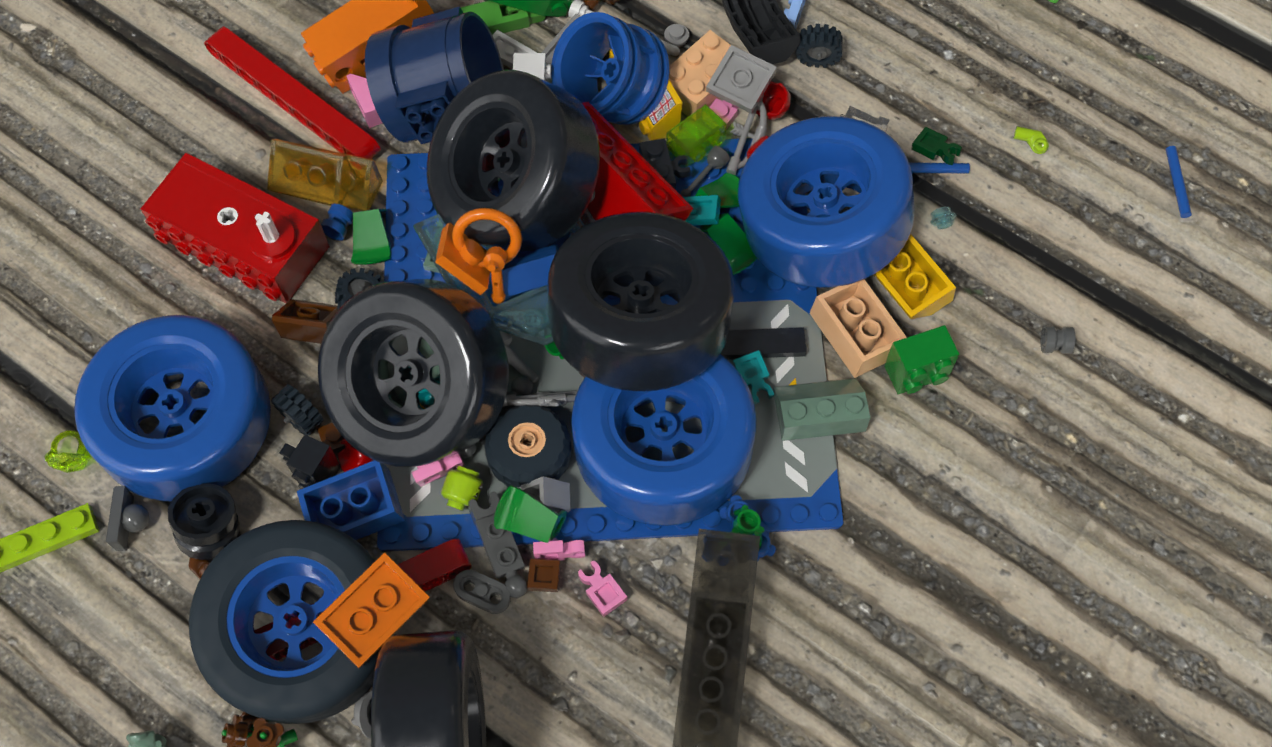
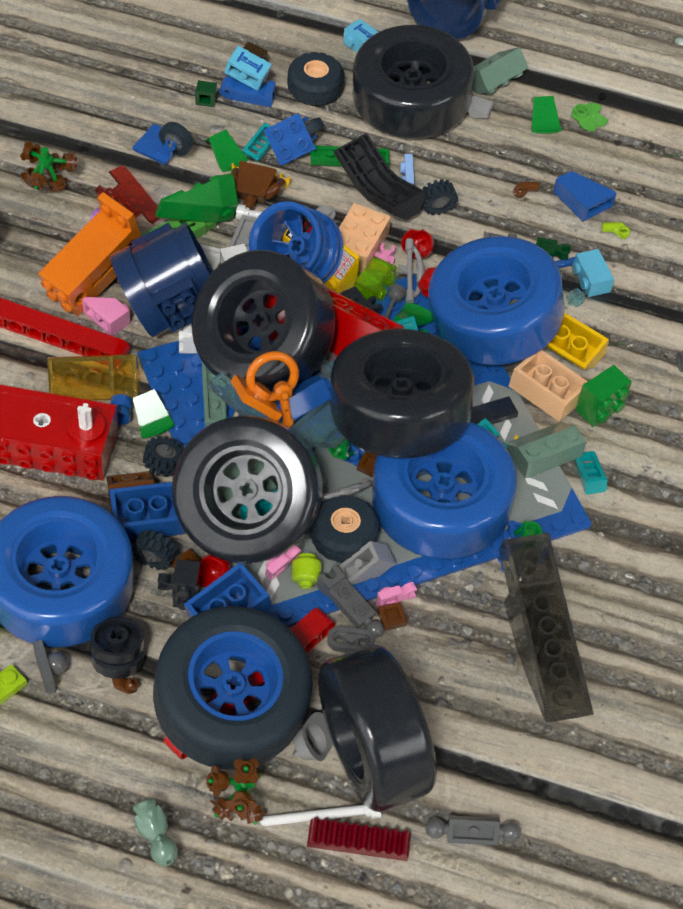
camera: 25 degrees left, 10 degrees down
orange plate [313,552,430,669] -> none
green piece [494,485,567,543] -> none
bright pink plate [578,561,628,617] -> none
light grey plate [706,45,777,114] -> none
none -> blue brick [109,482,184,541]
none -> reddish brown arm [513,181,539,198]
none -> blue slope [553,171,617,222]
none -> medium azure brick [572,249,614,297]
none -> teal slope [574,451,608,495]

